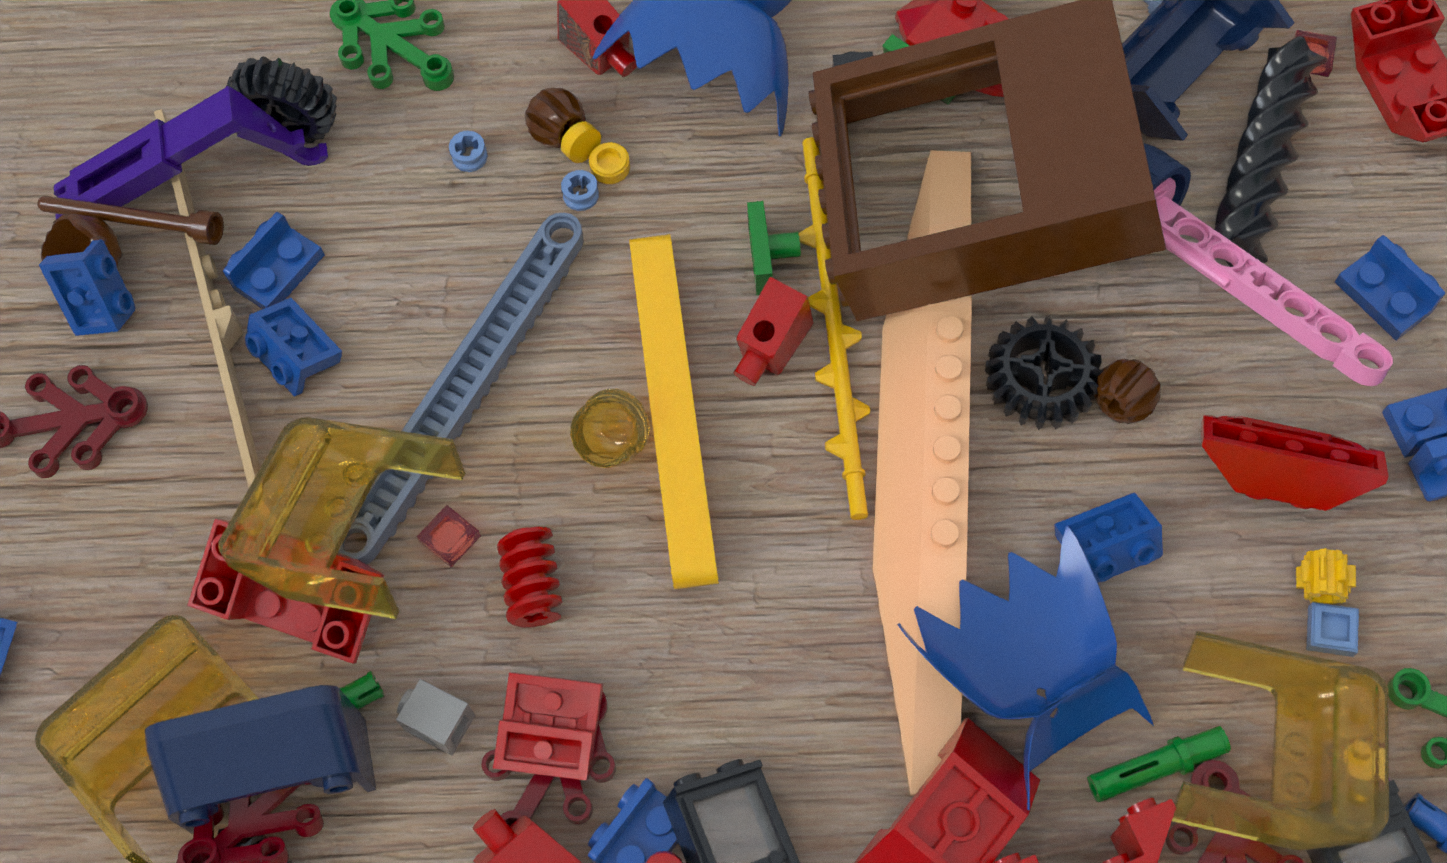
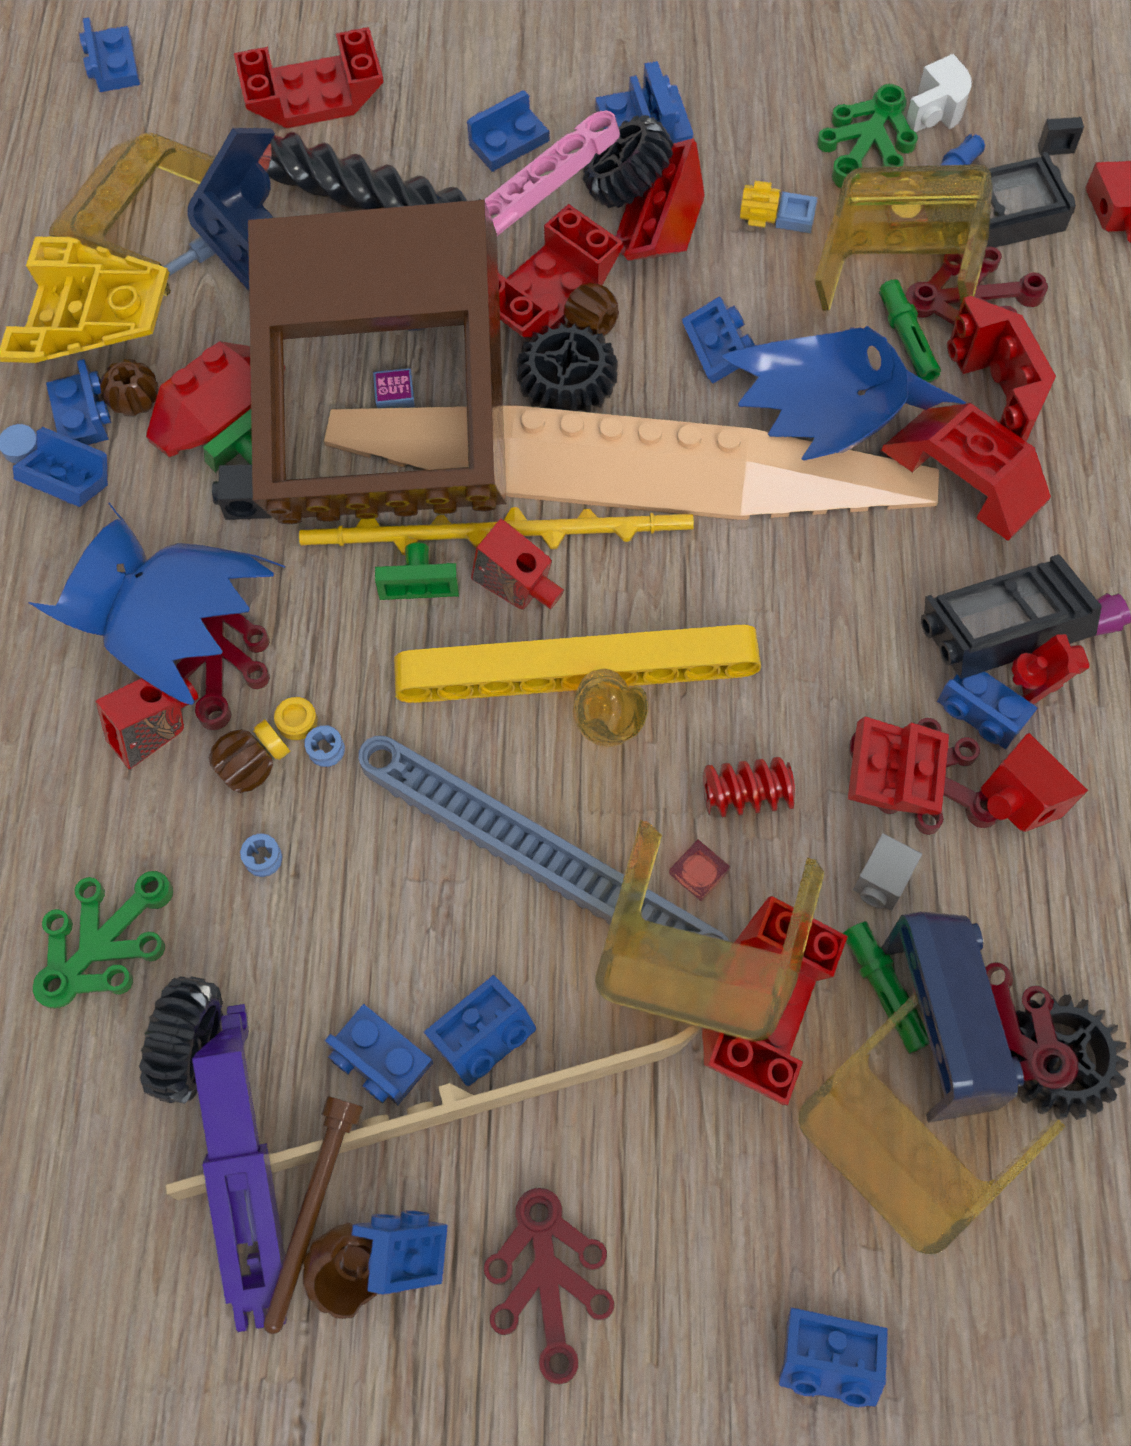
camera: 90 degrees left, 0 degrees up
none -> dark red plant [176,613,270,730]
none -> tile [373,368,415,408]
none -> red slope [498,204,623,337]
none -> black gear [582,114,674,208]

